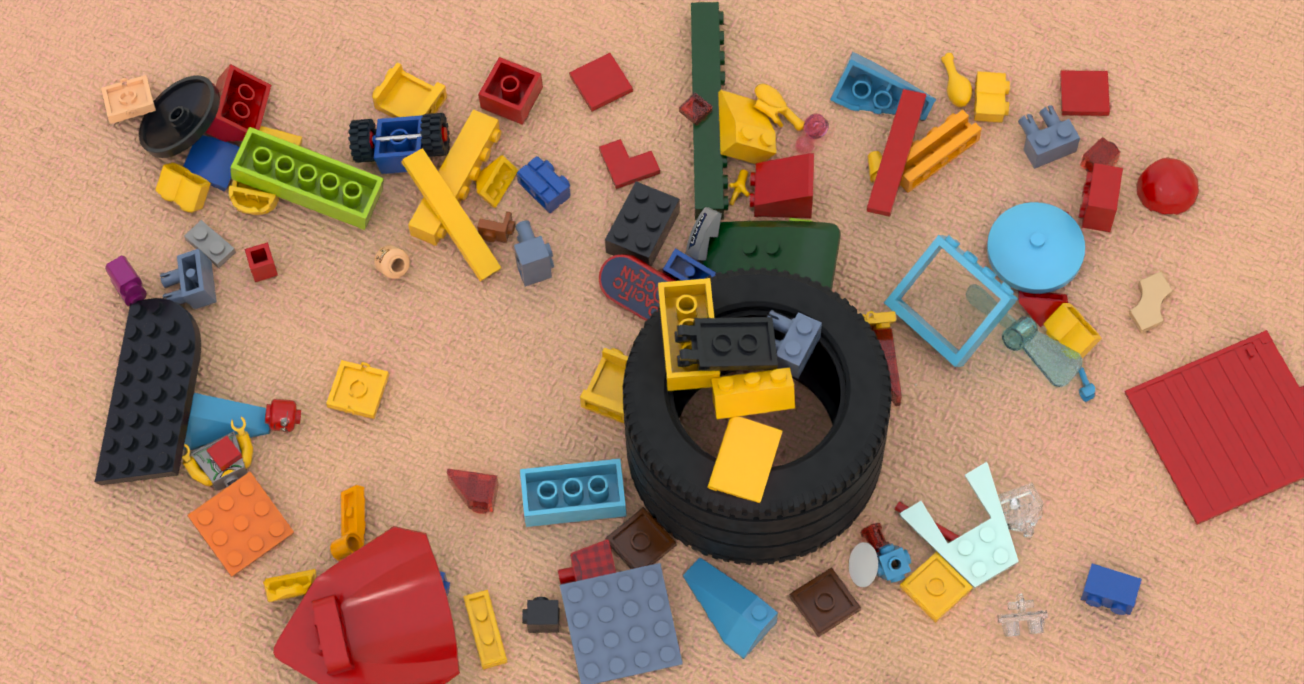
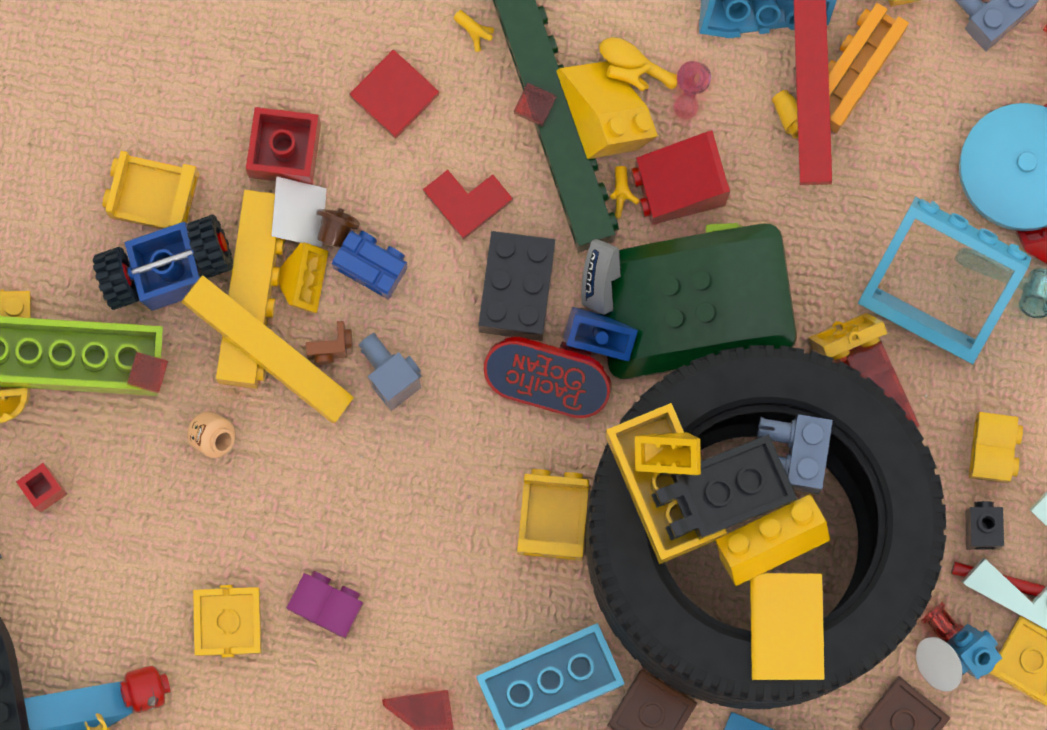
camera: 20 degrees left, 15 degrees up
none -> clear red tile [127,352,168,394]
none -> white sticker [272,176,327,247]
none -> magenta brick [286,571,363,639]
none -> reddish brown piece [316,208,360,248]
none -> yellow bar [453,10,494,52]
none -> yellow slope [635,432,701,475]
none -> black brick [965,501,1004,550]
none -> yellow brick [969,412,1023,483]

